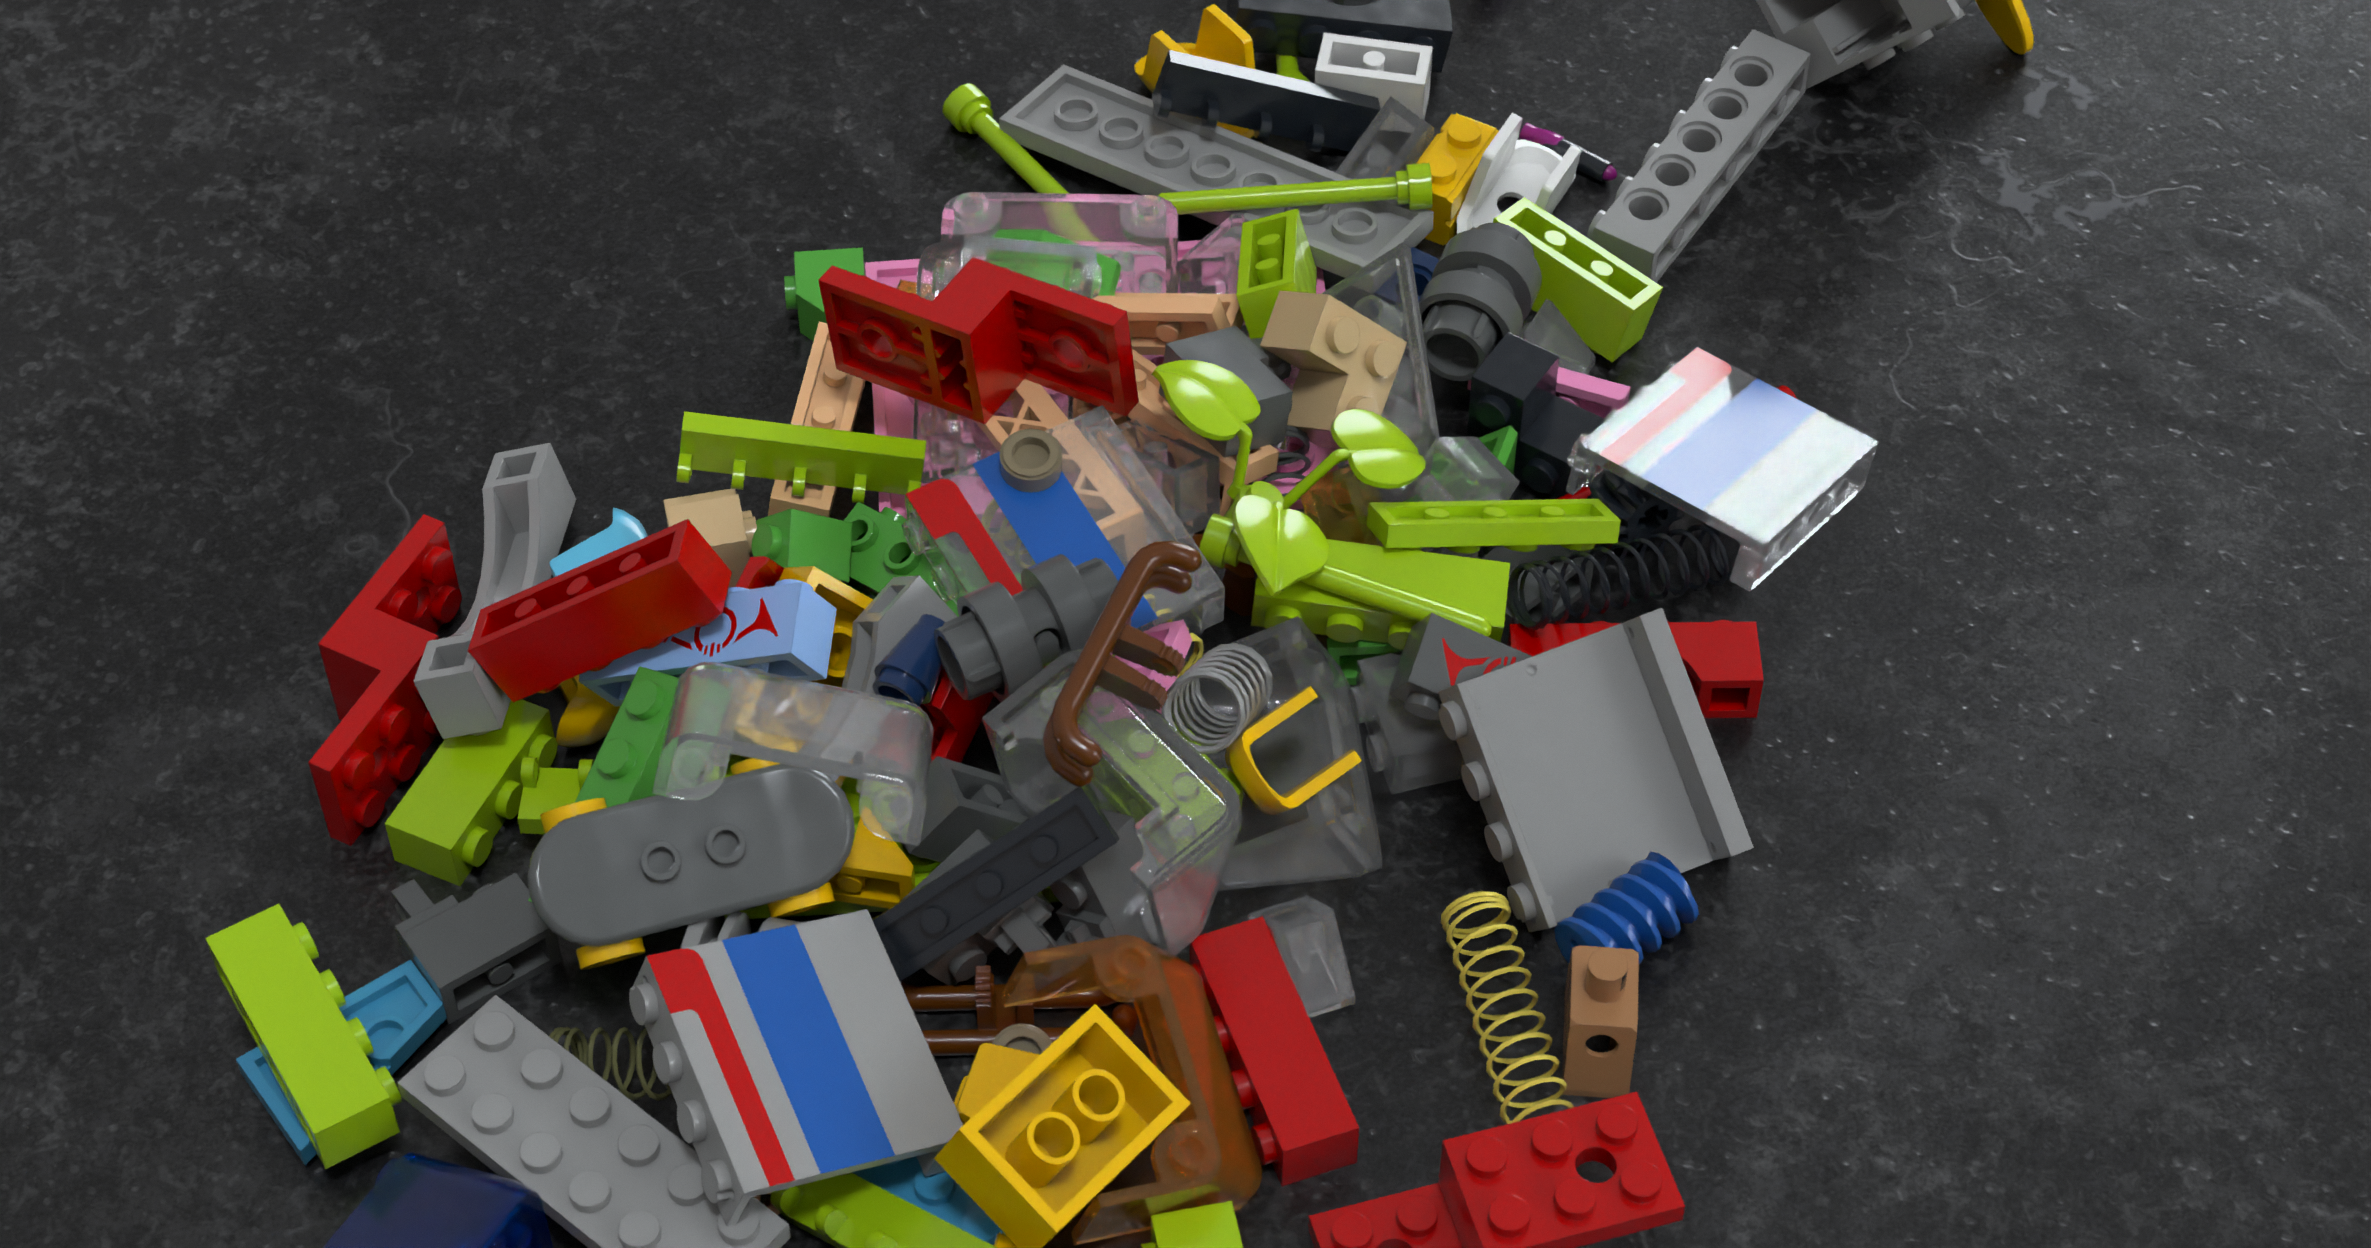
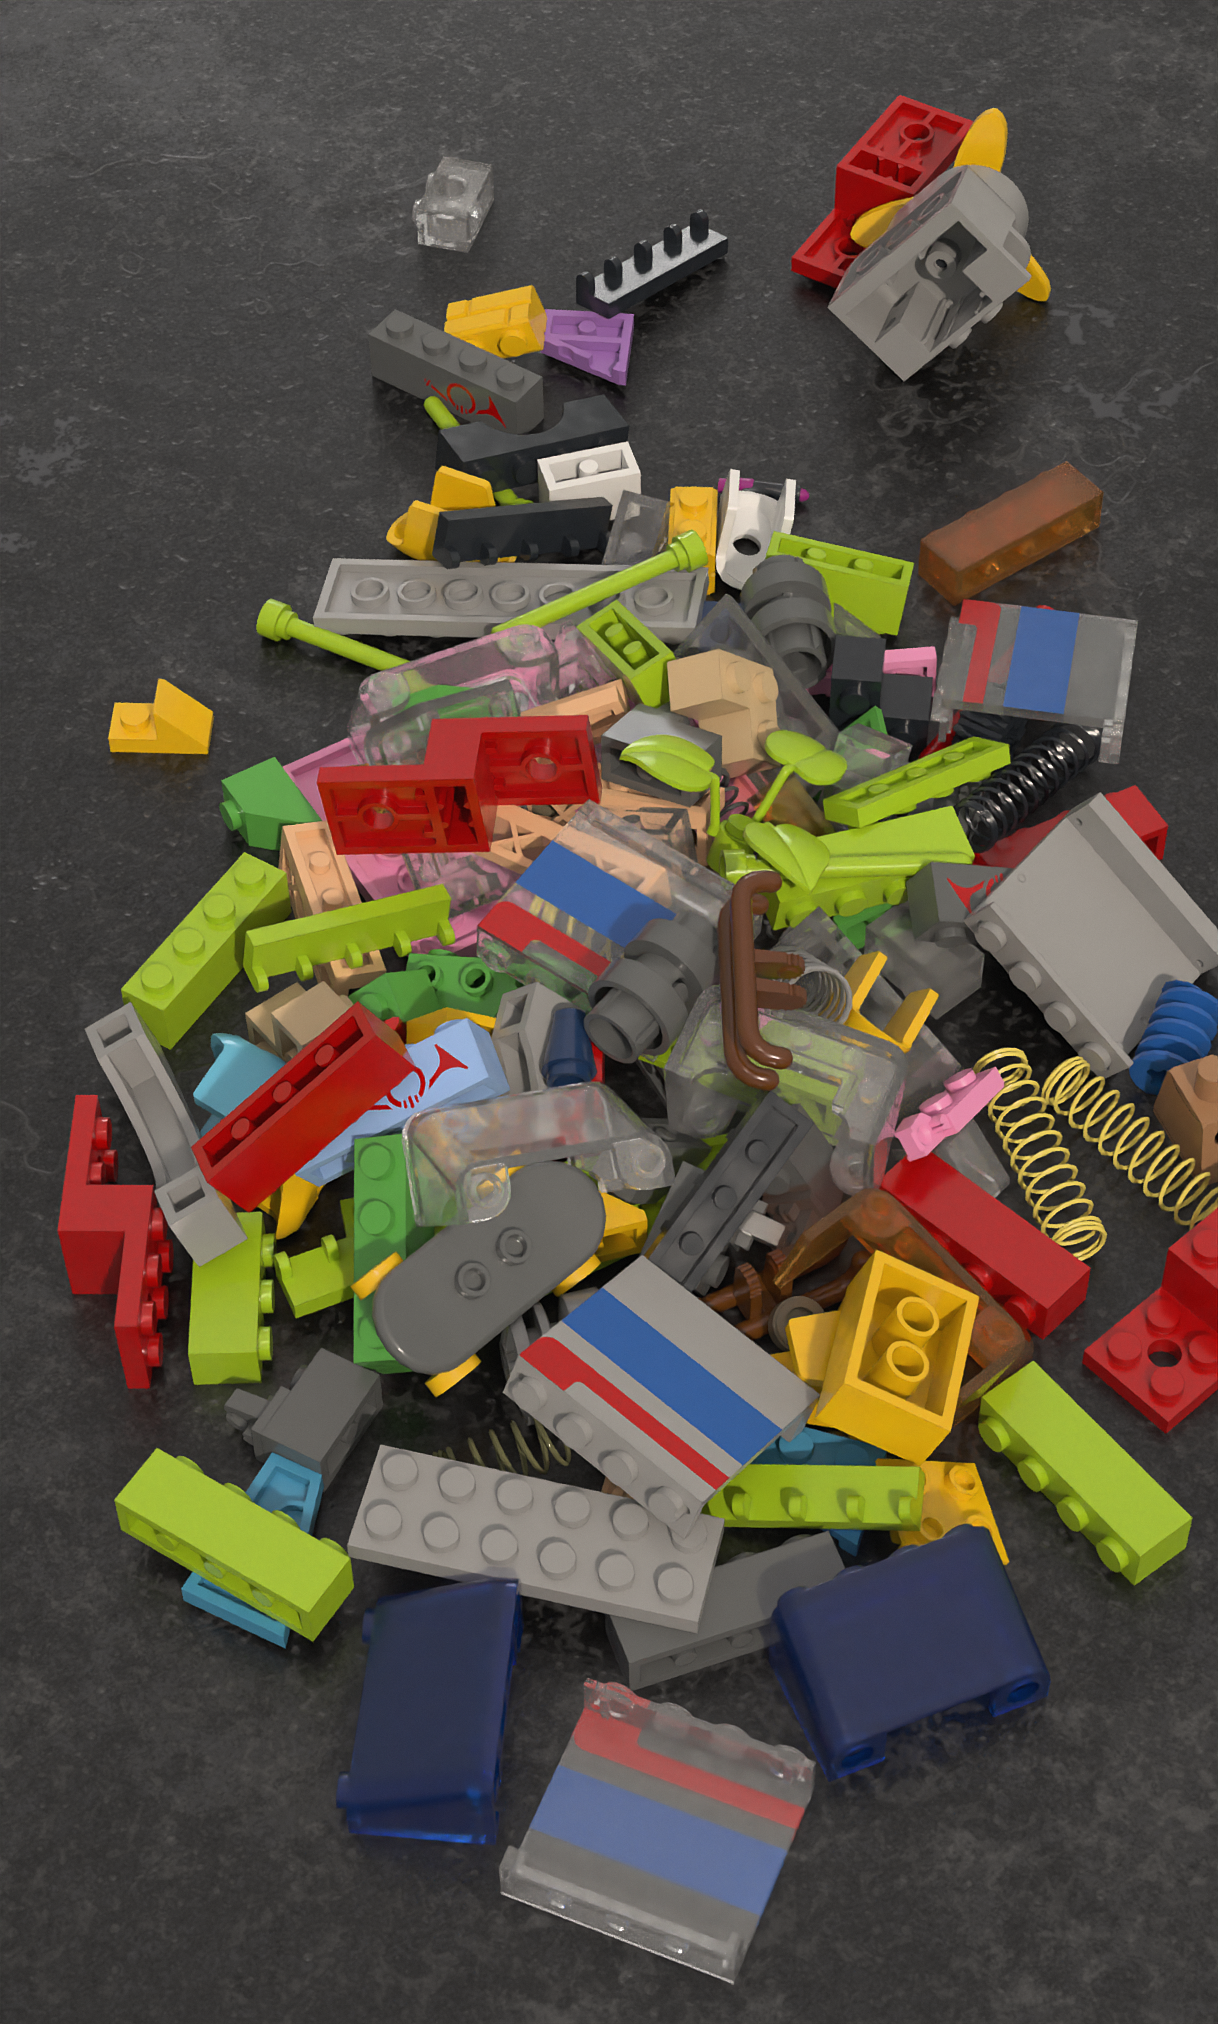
camera: 25 degrees left, 0 degrees up
dark tan tile [1000,429,1062,493] -> none
light grey brick [1587,29,1811,283] -> none
none -> yellow slope [108,679,214,754]
none -> lime brick [121,852,292,1050]
none -> bright pink hinge [894,1067,1004,1162]
none -> clear orange brick [918,461,1104,606]
none -> light yellow piece [973,1048,1107,1261]

